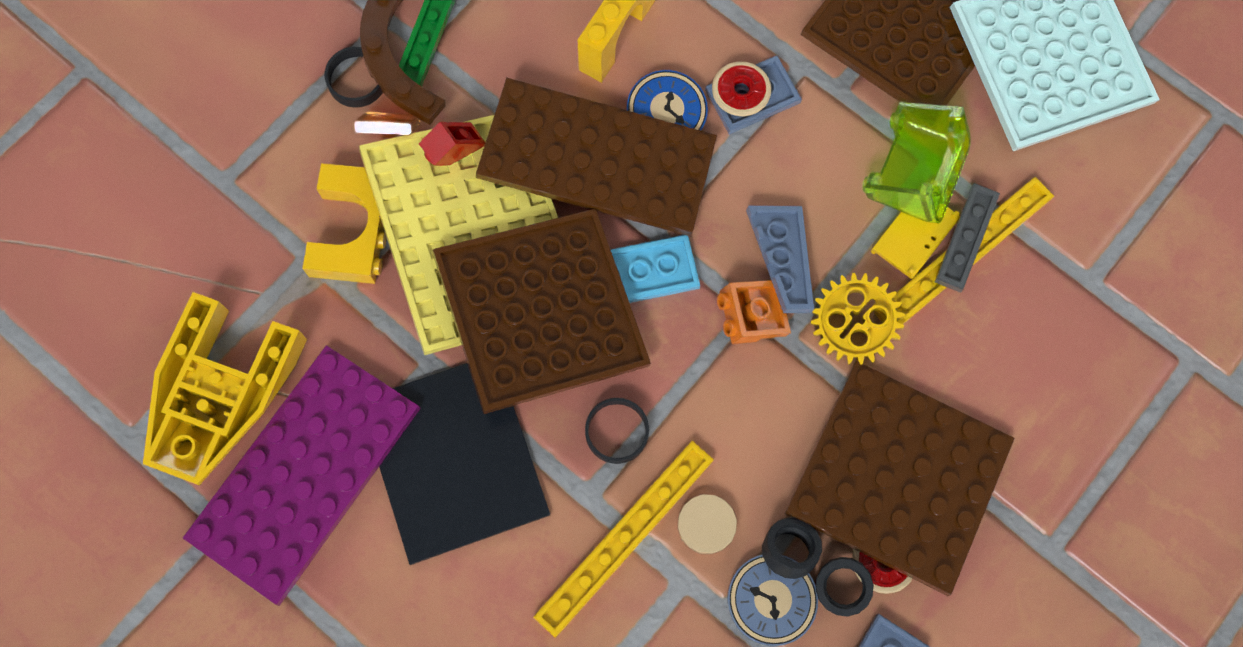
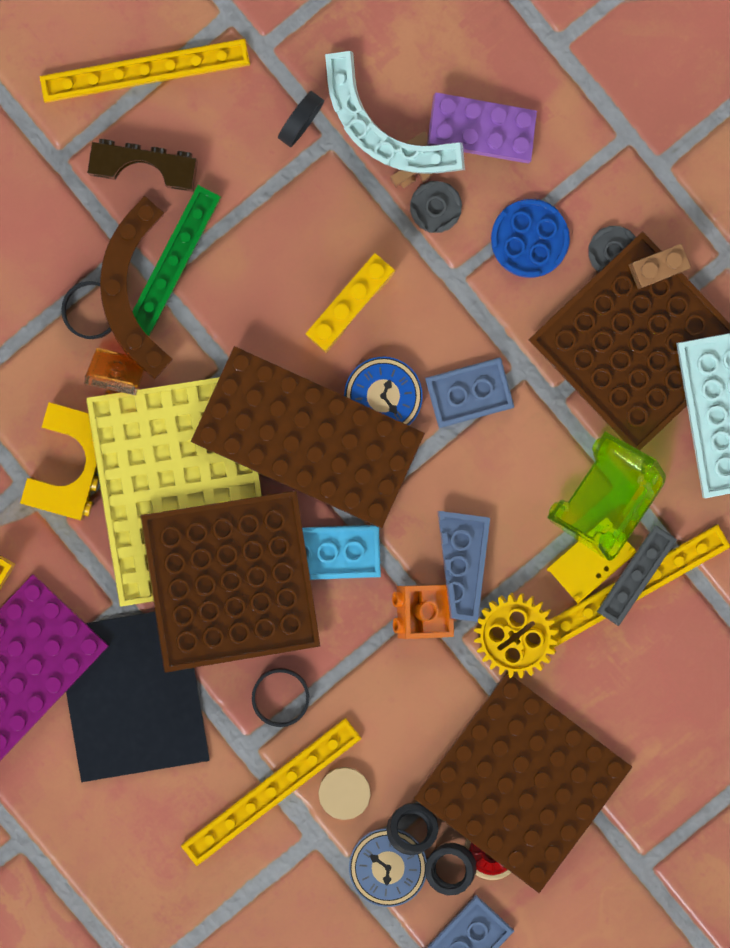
camera: 10 degrees right, 15 degrees up
red slope [419,122,486,166] -> none
red wheel [712,61,771,116] -> none

